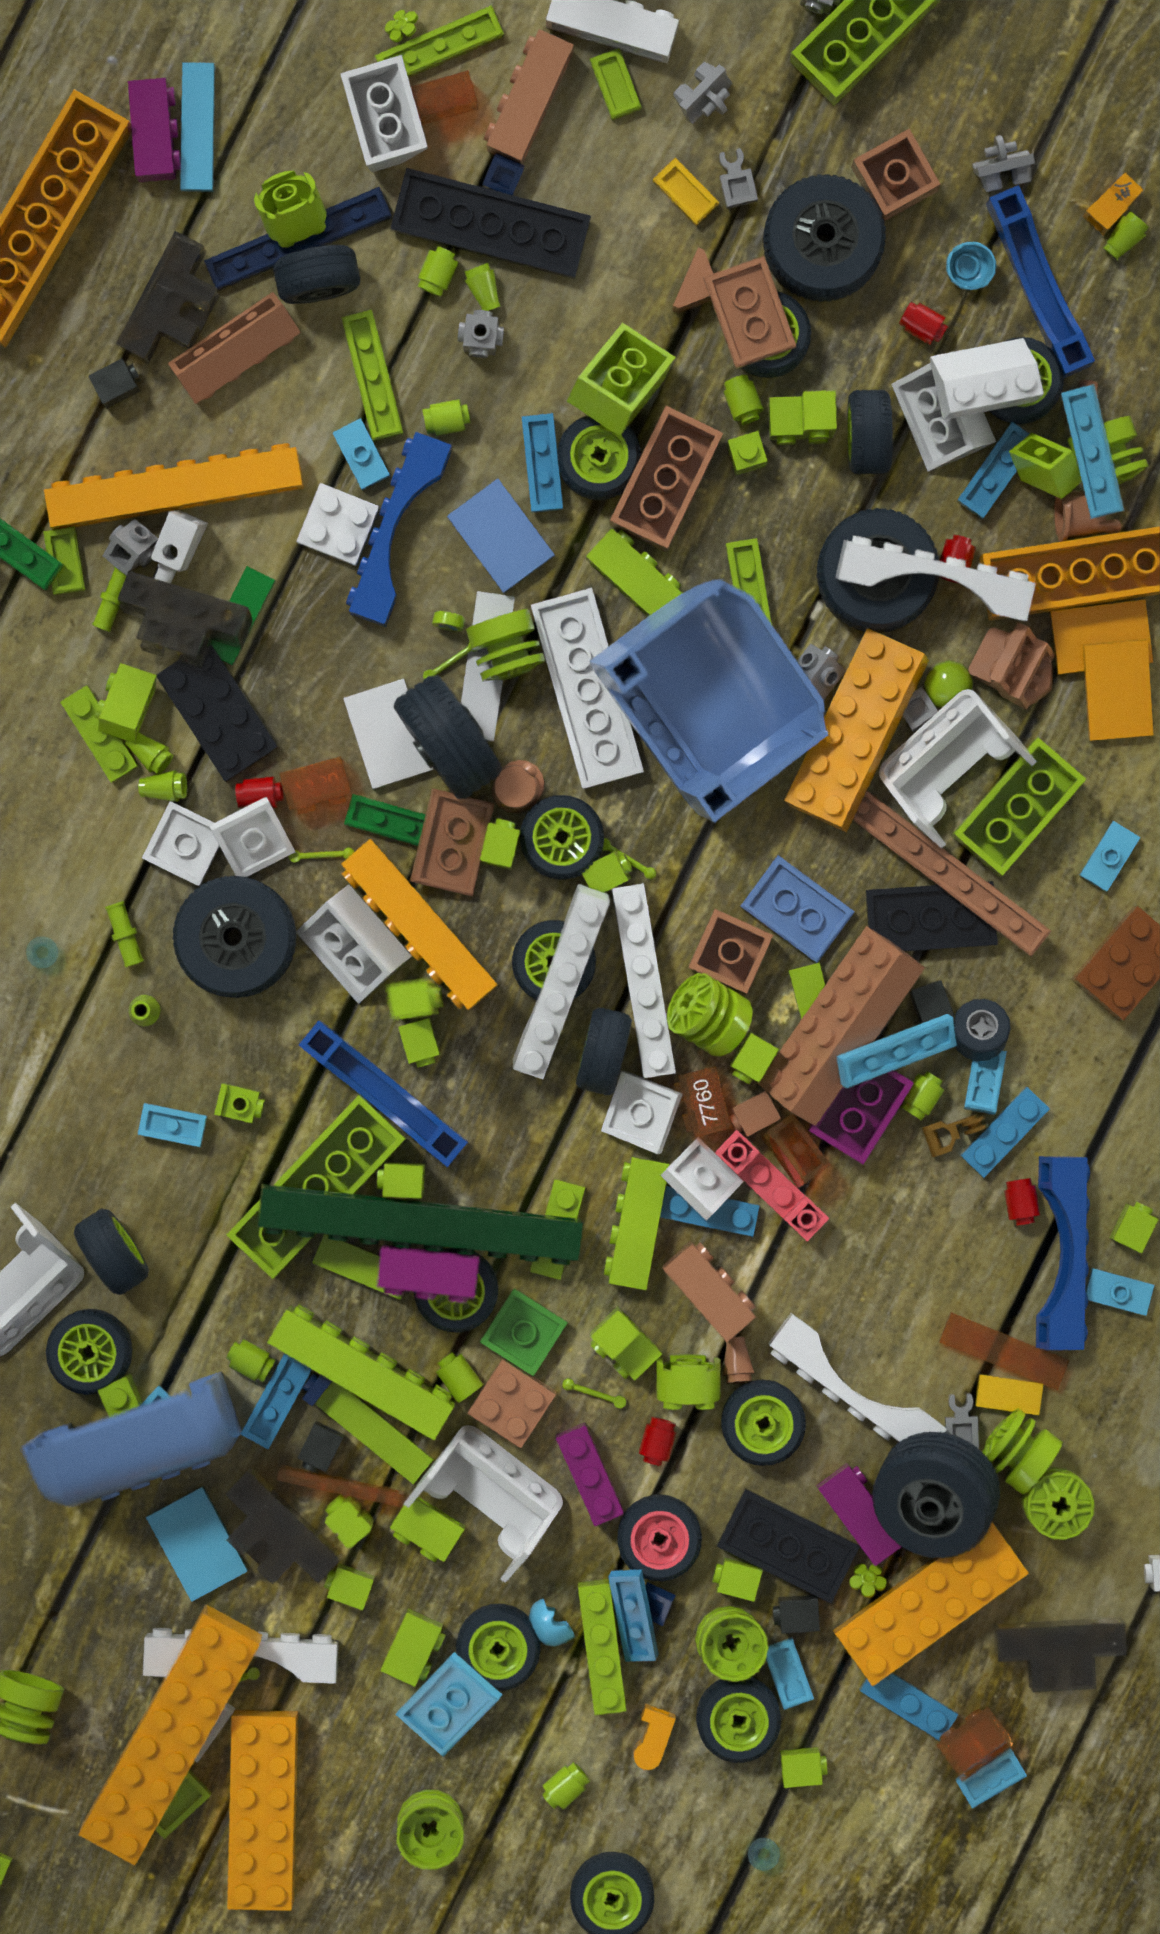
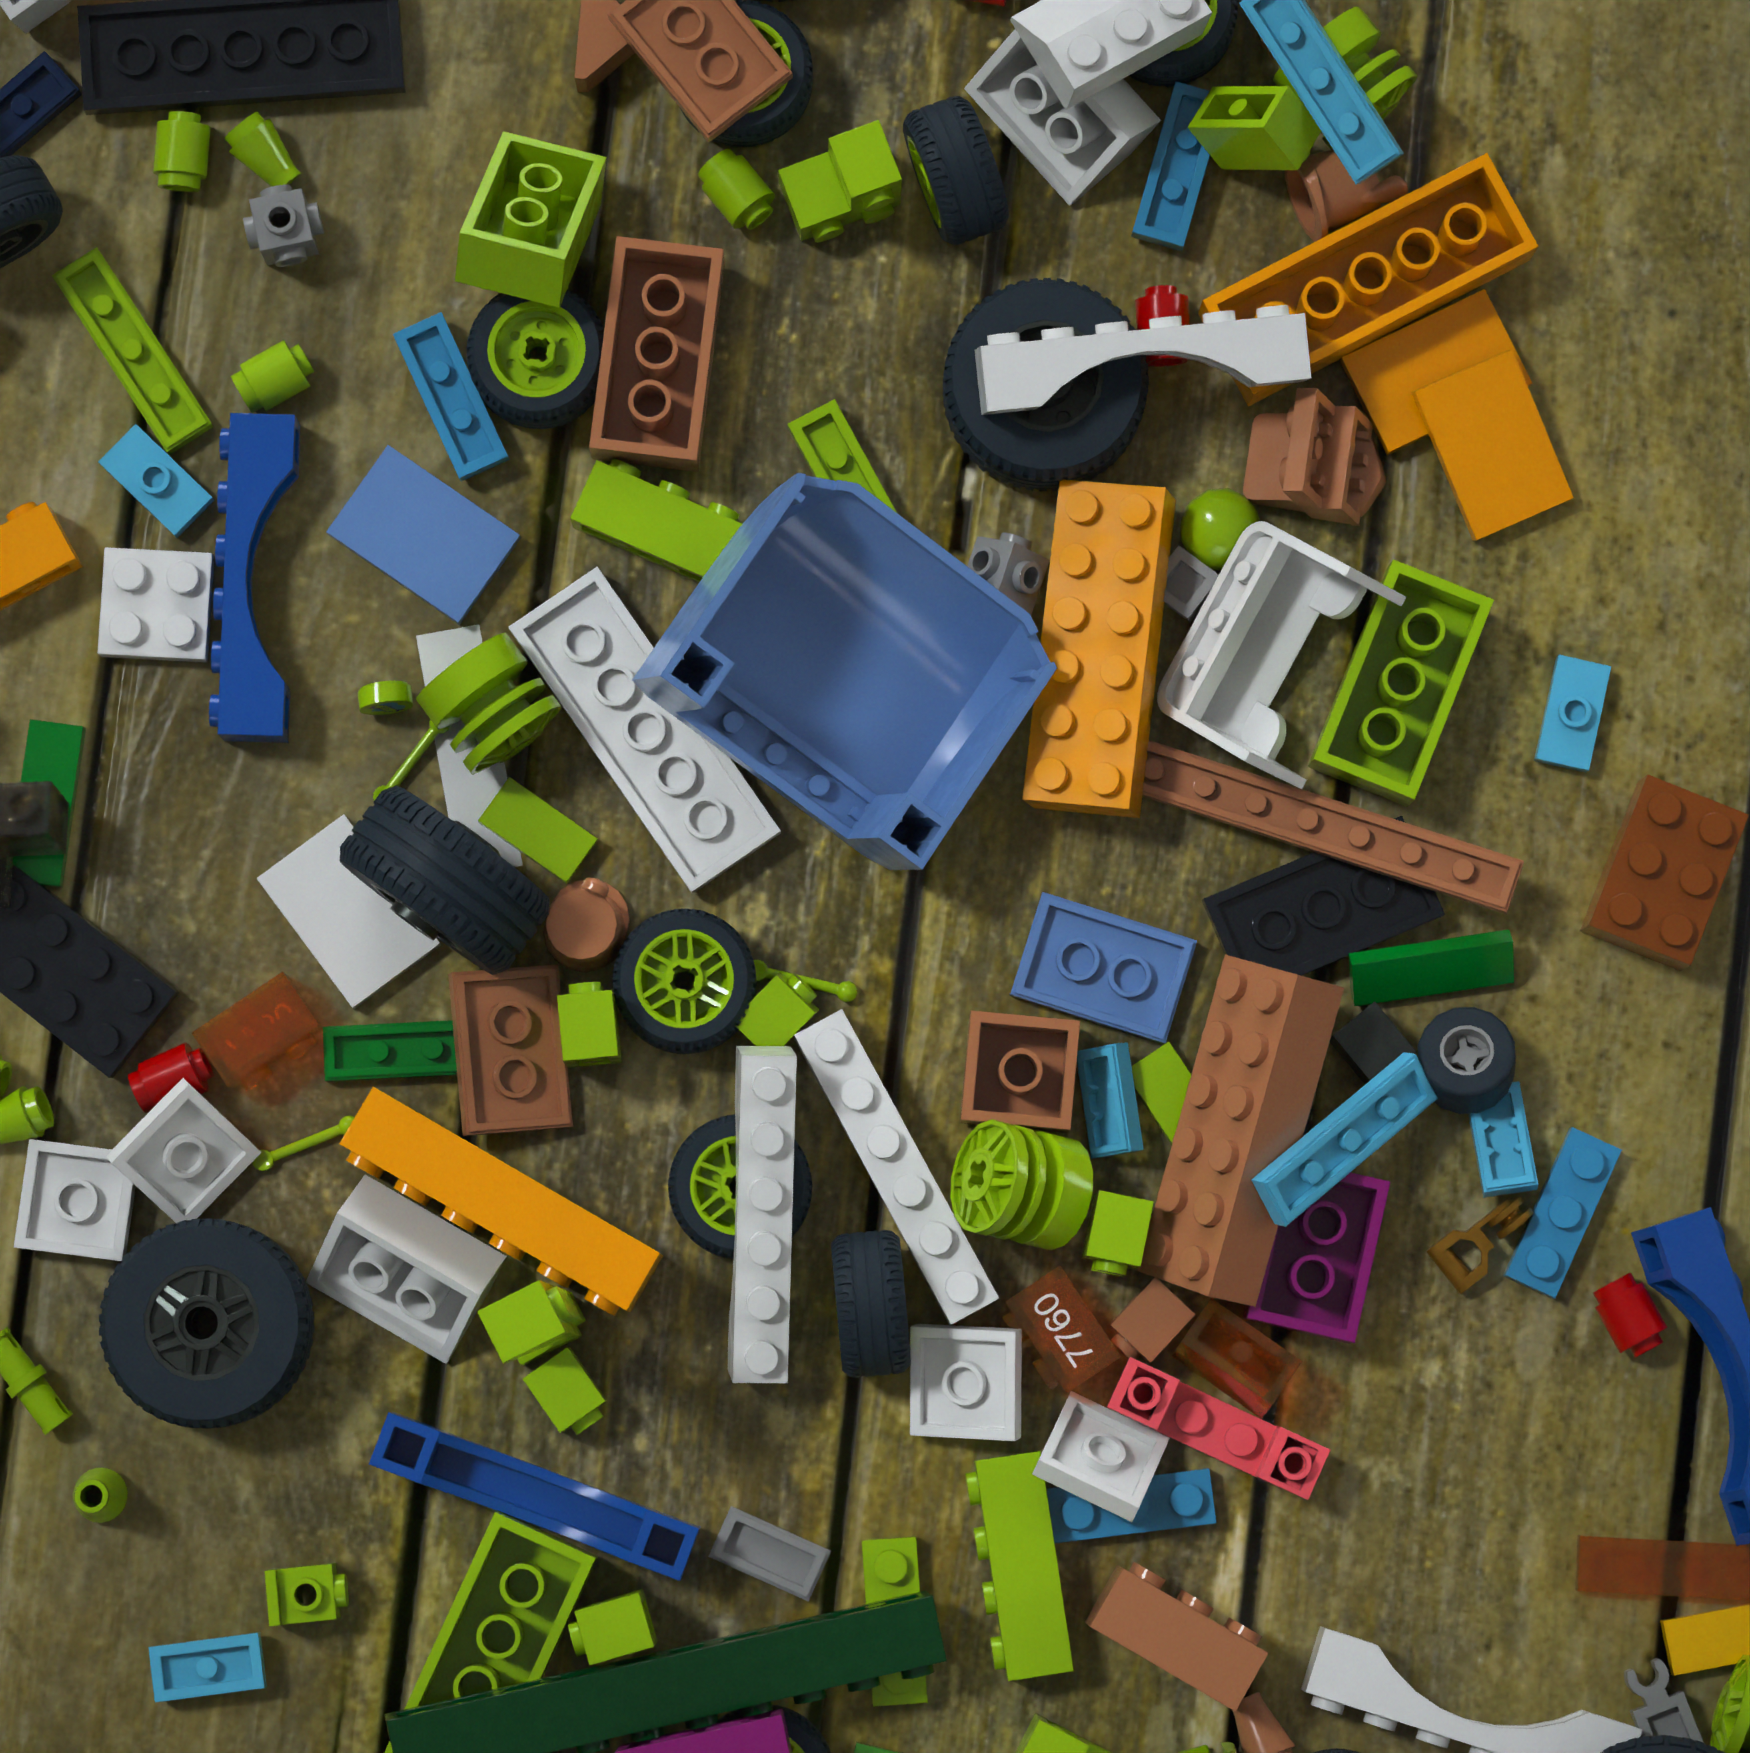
camera: 25 degrees left, 5 degrees down
lime brick [726,431,767,476] -> none
lime brick [900,1071,945,1121] -> none
none -> lime tile [478,777,598,884]
none -> light grey tile [708,1506,831,1602]
none -> medium azure plate [1077,1042,1144,1159]
none -> green tile [1349,929,1514,1006]

